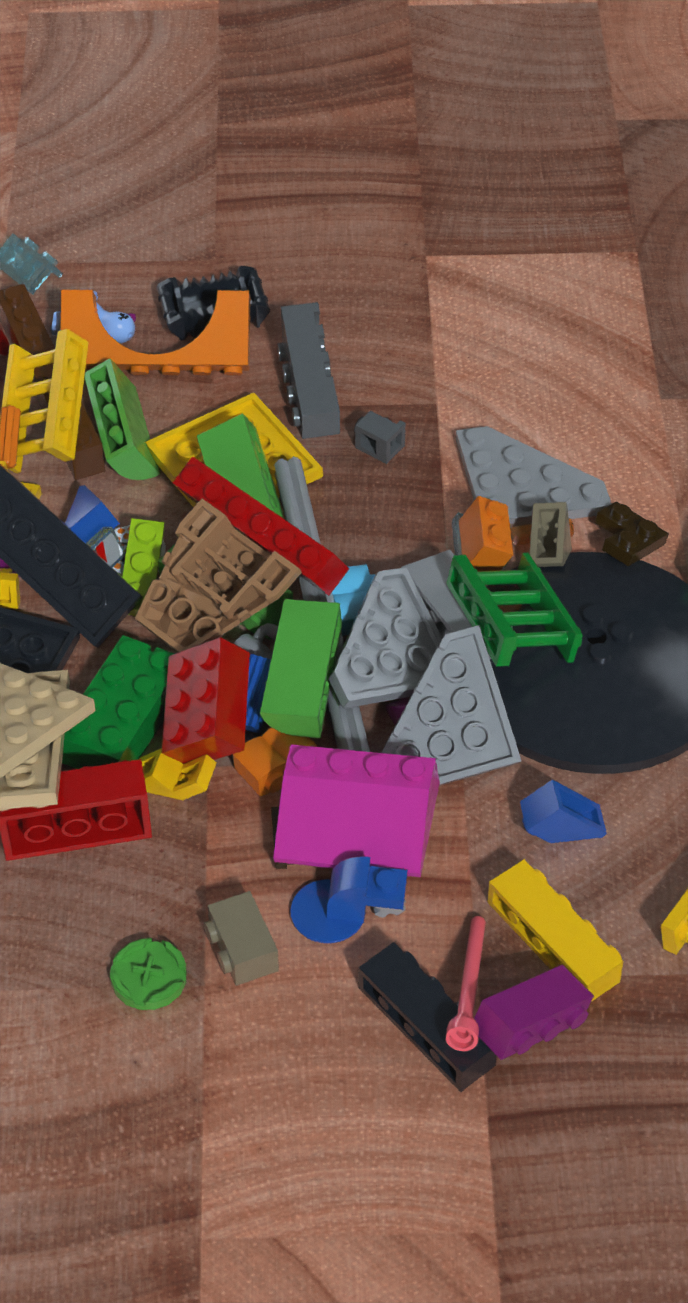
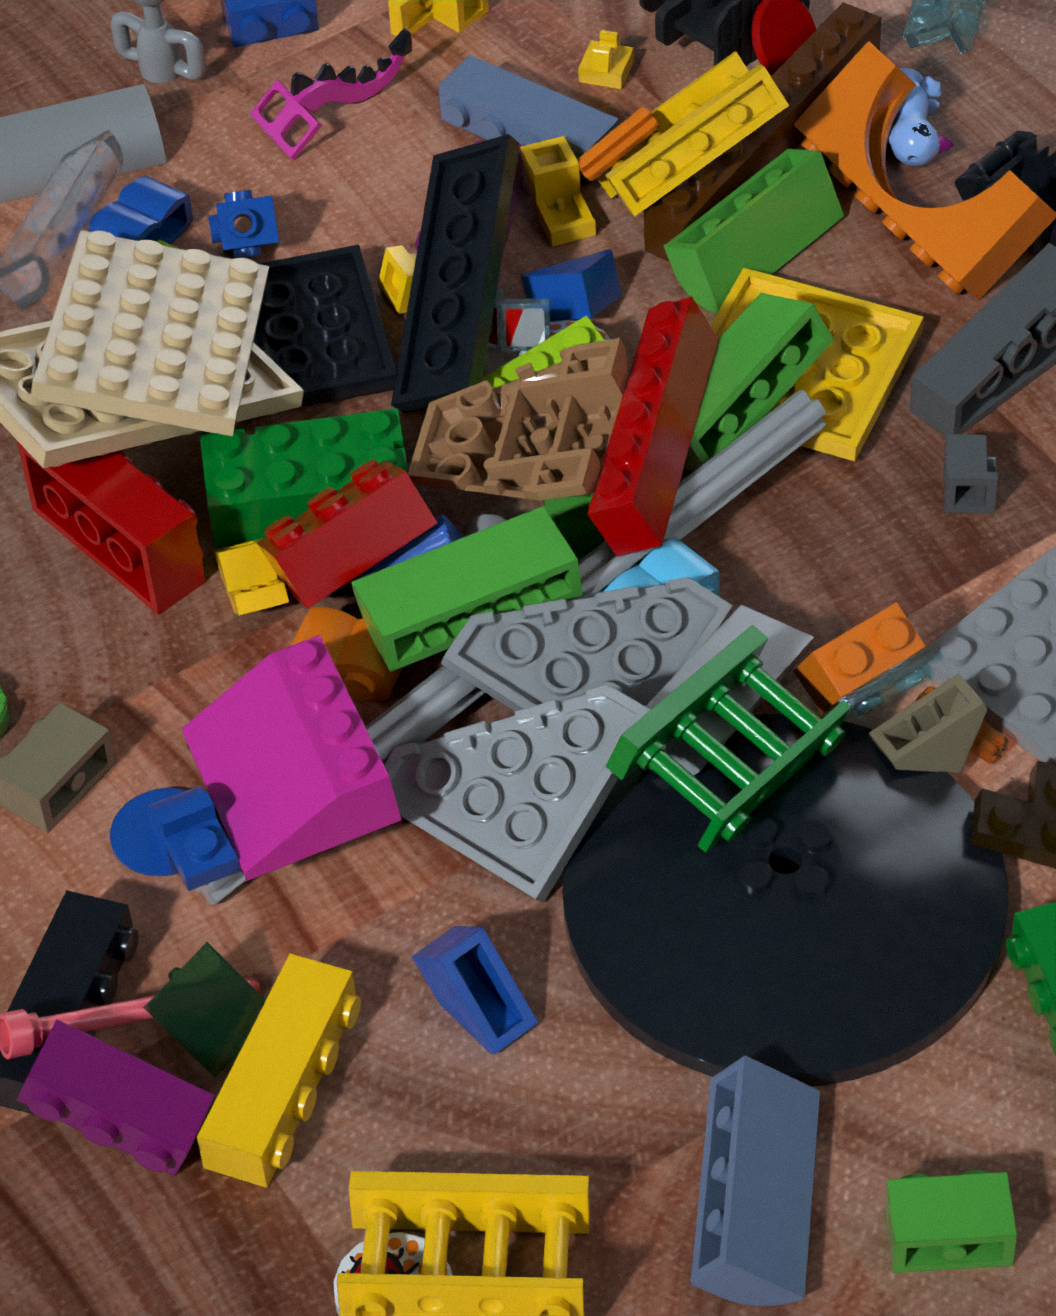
camera: 60 degrees right, 0 degrees up
none -> clear green piece [143,942,266,1078]

